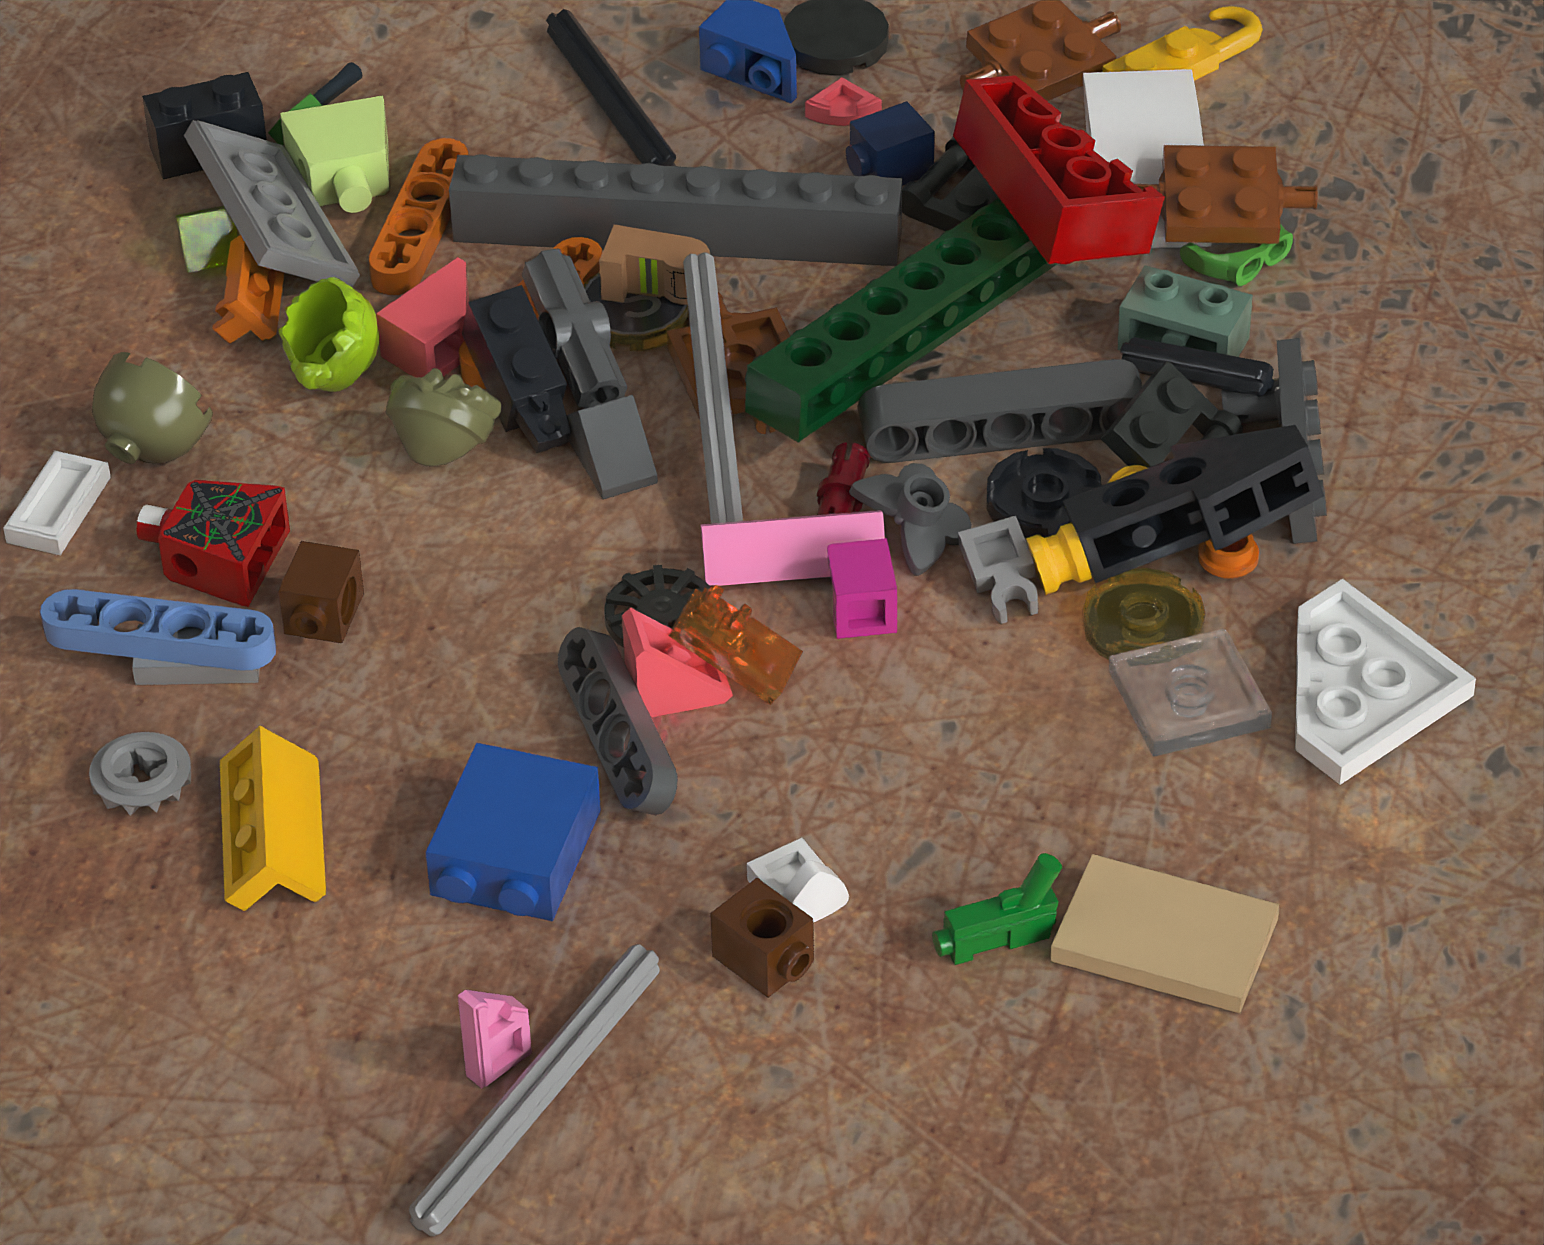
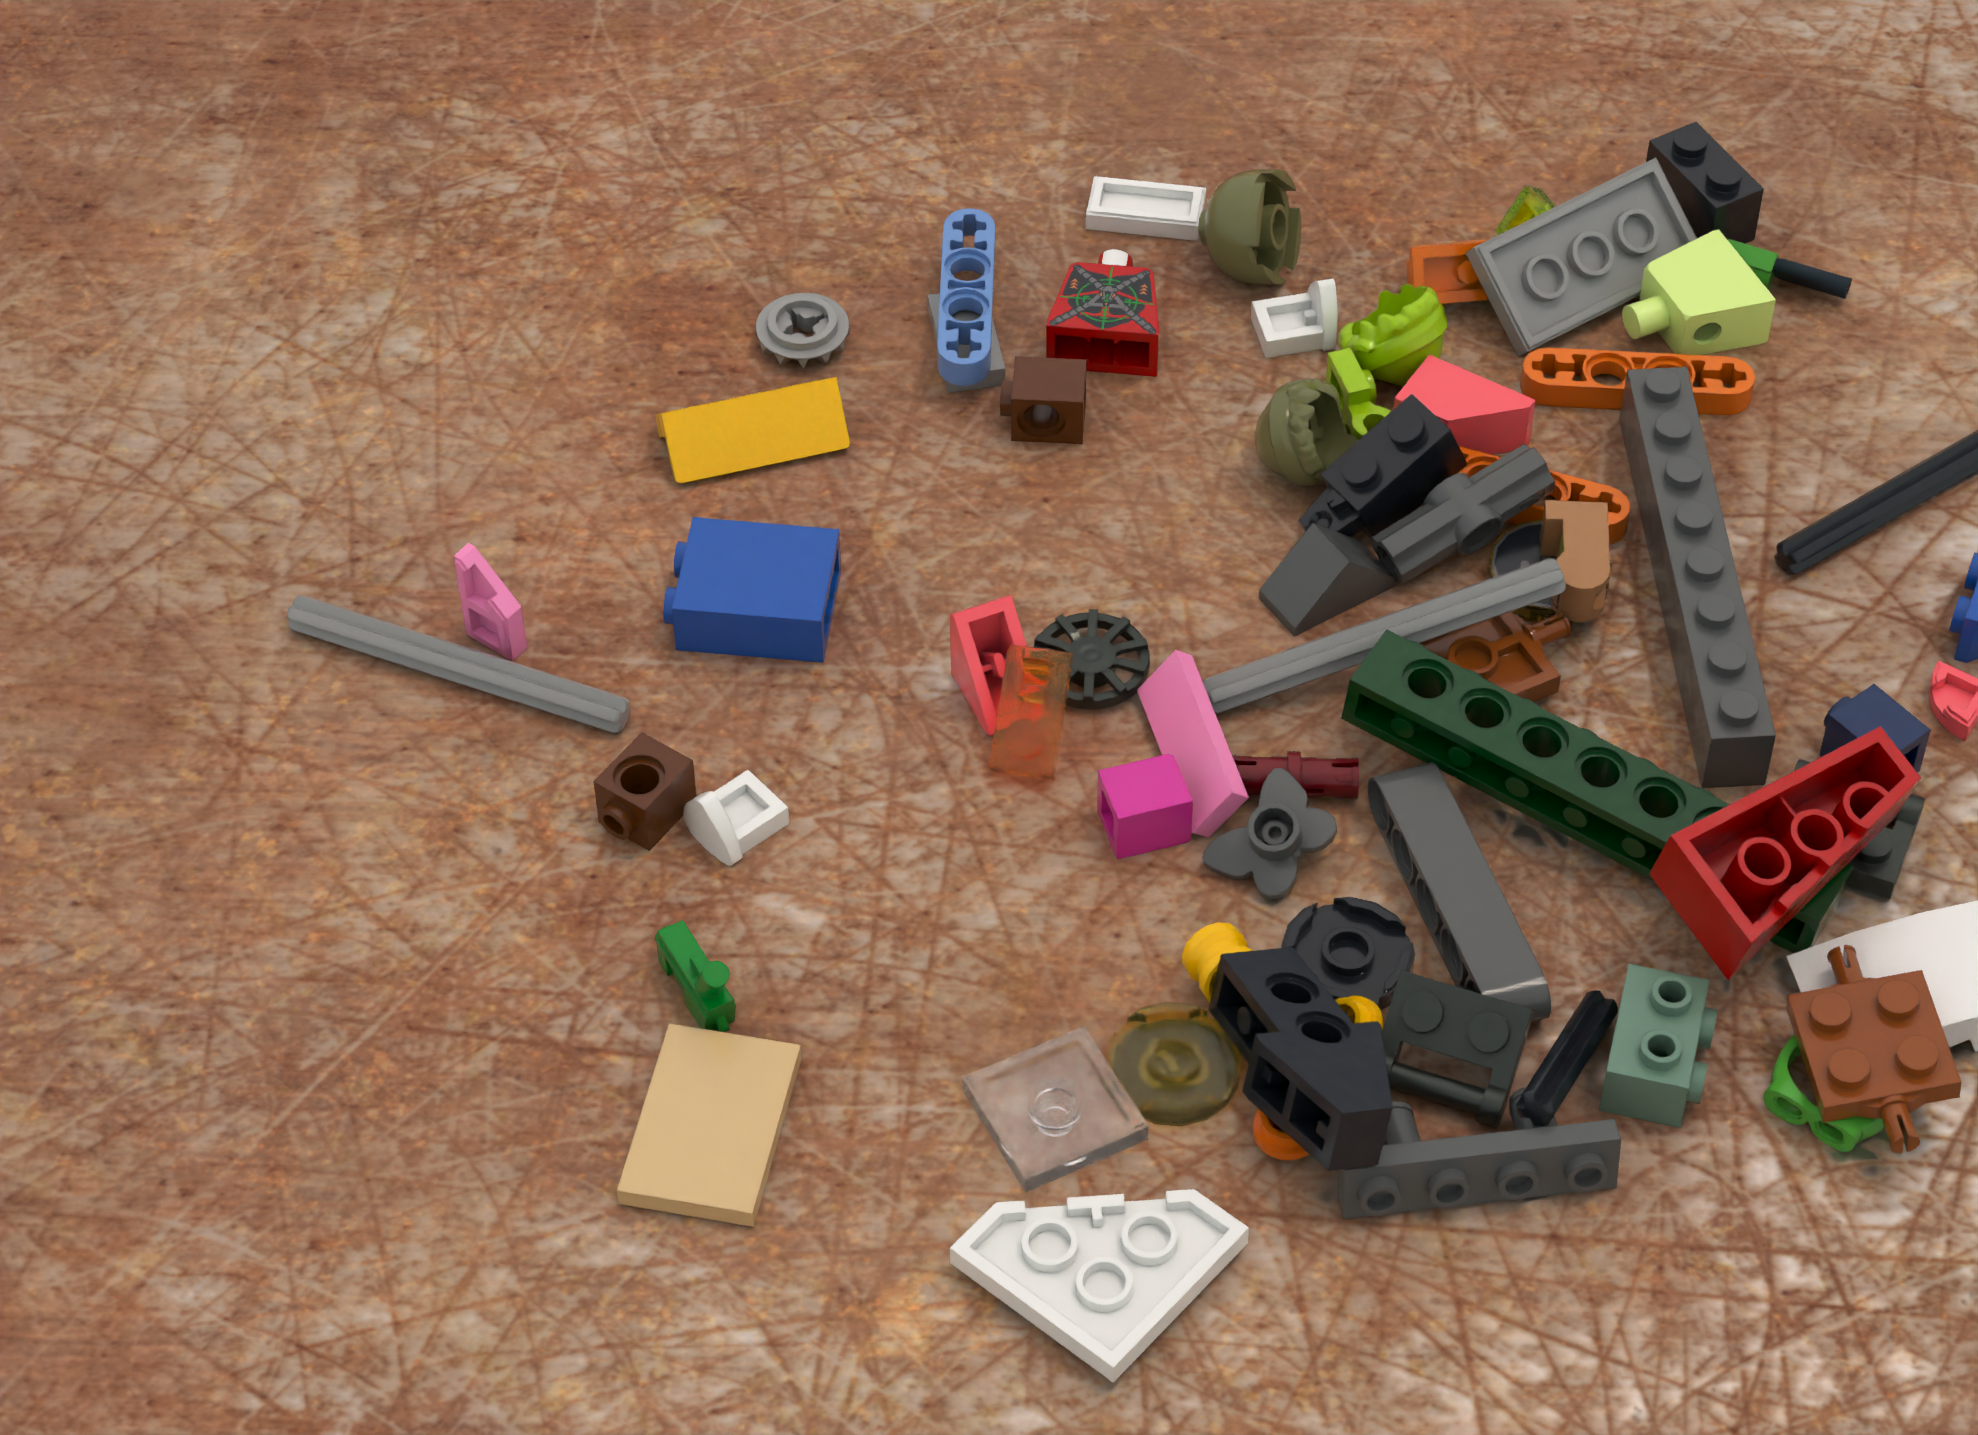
camera: 80 degrees right, 5 degrees up
dark grey beam [558,627,678,816] -> none
light grey plate [958,516,1039,624] -> none
none -> white tile [1251,278,1338,358]
none -> lime plate [1326,348,1391,440]

